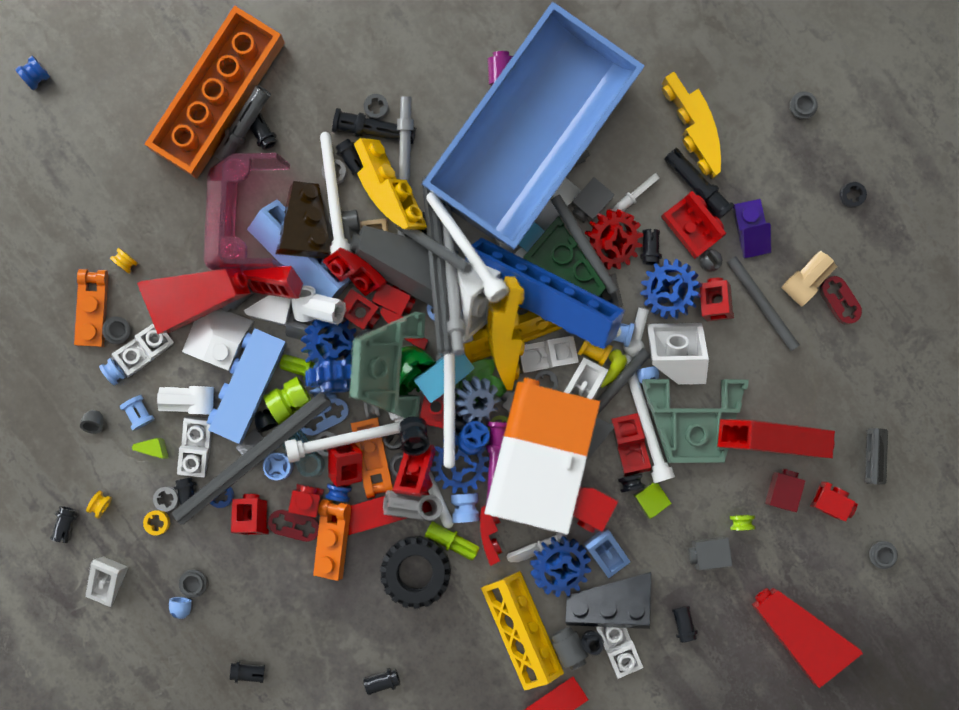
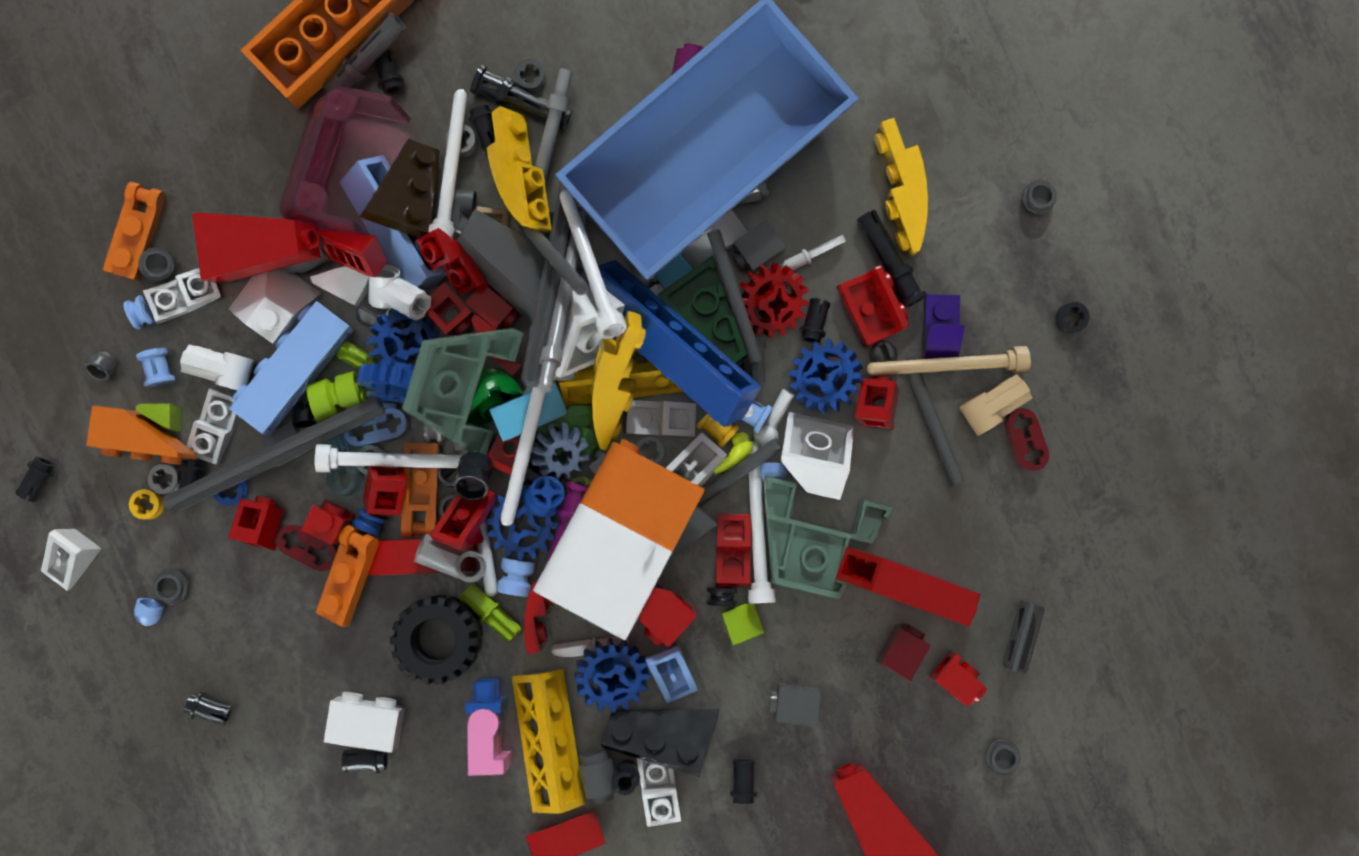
camera: 15 degrees right, 0 degrees up
yellow bush [86,490,112,519] -> none
yellow bush [110,248,138,274] -> none
light blue wheel [263,452,294,480] -> none
lime bush [730,515,755,530] -> none
none -> orange slope [86,405,197,465]
none -> white brick [324,692,405,753]
none -> bright pink hips [465,678,512,776]
none -> tan piece [867,346,1031,376]

